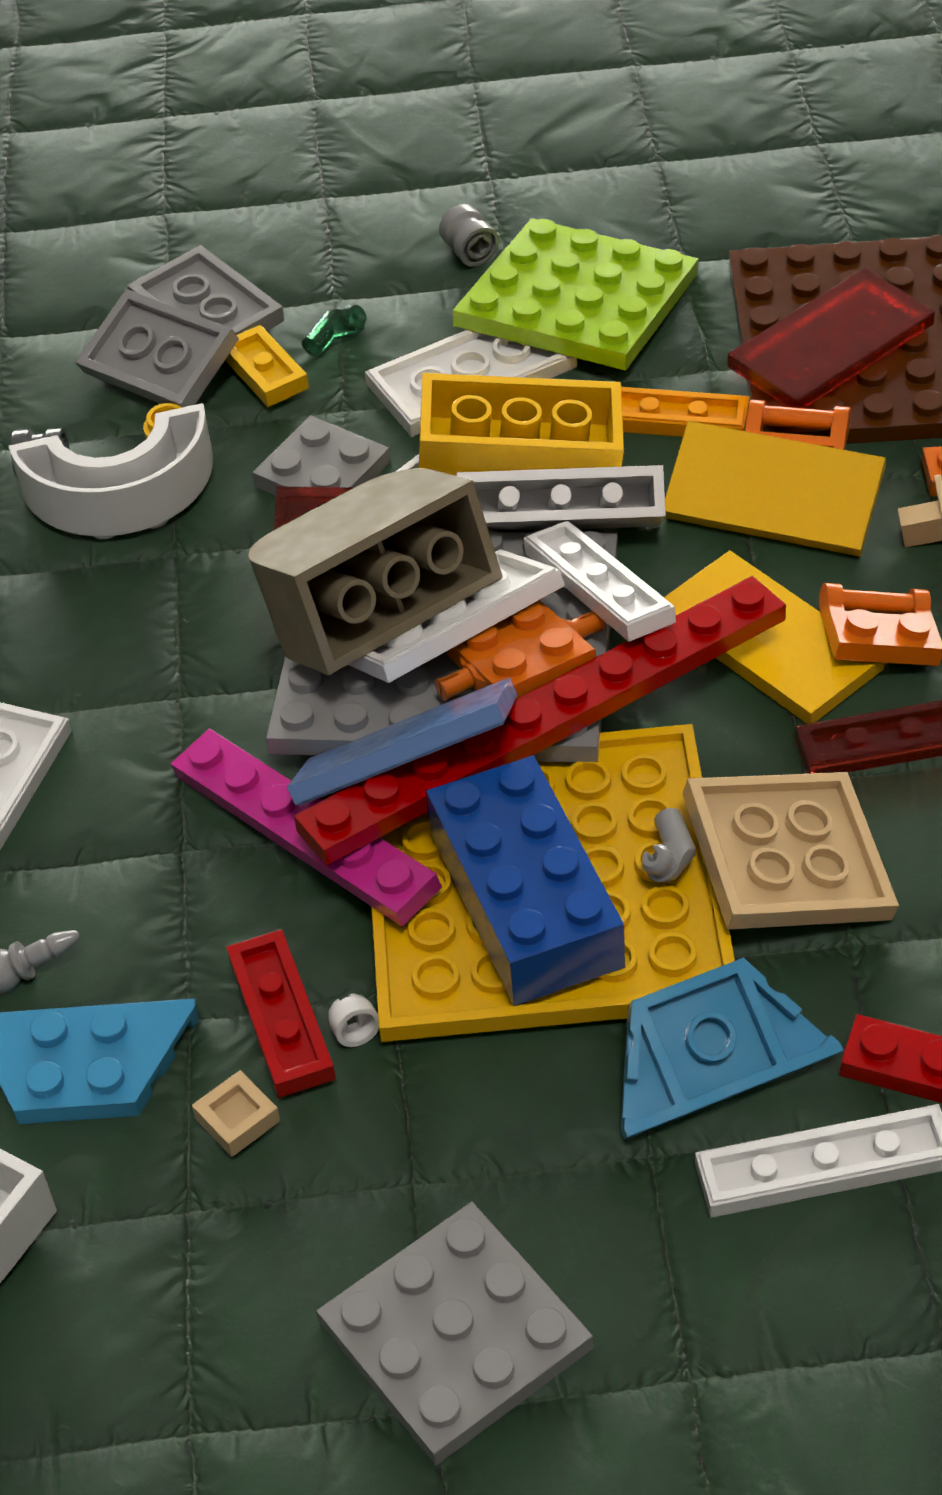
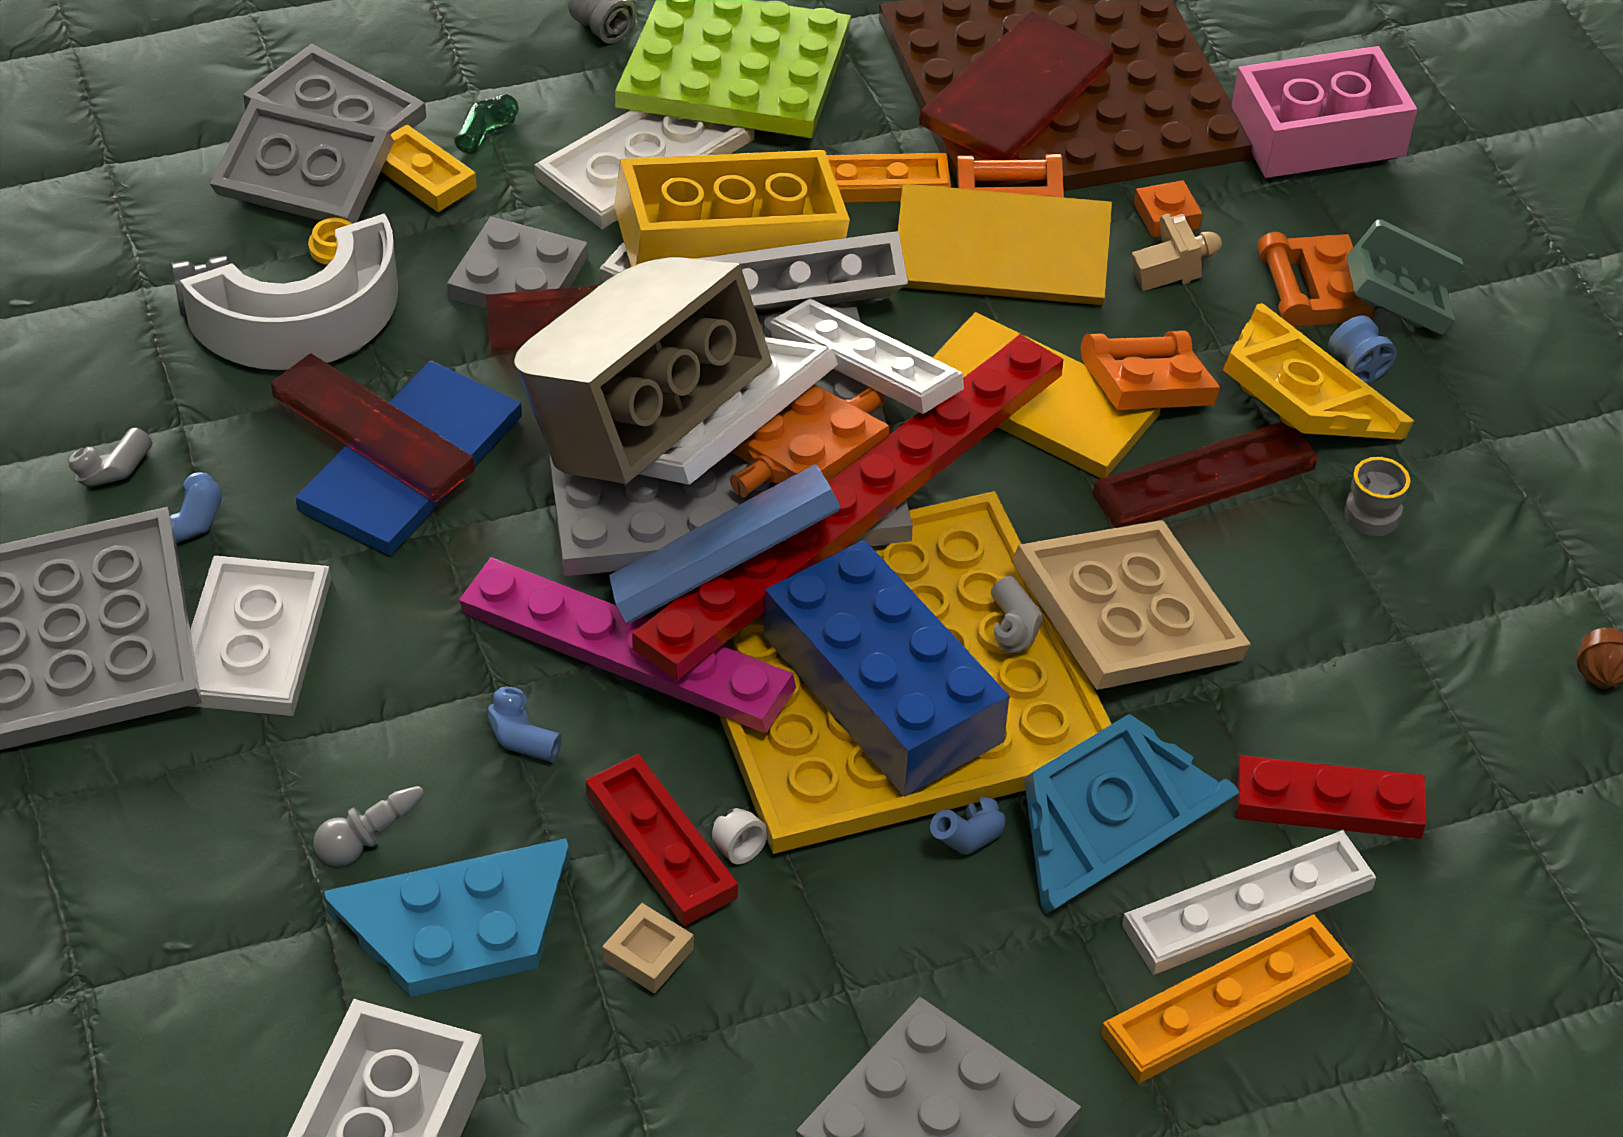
camera: 20 degrees left, 0 degrees up
none -> clear red tile [271,353,475,503]
none -> blue tile [295,360,522,556]
none -> medium blue arm [488,686,562,763]
none -> medium blue arm [930,797,1006,855]
none -> light orange tile [1101,914,1353,1084]

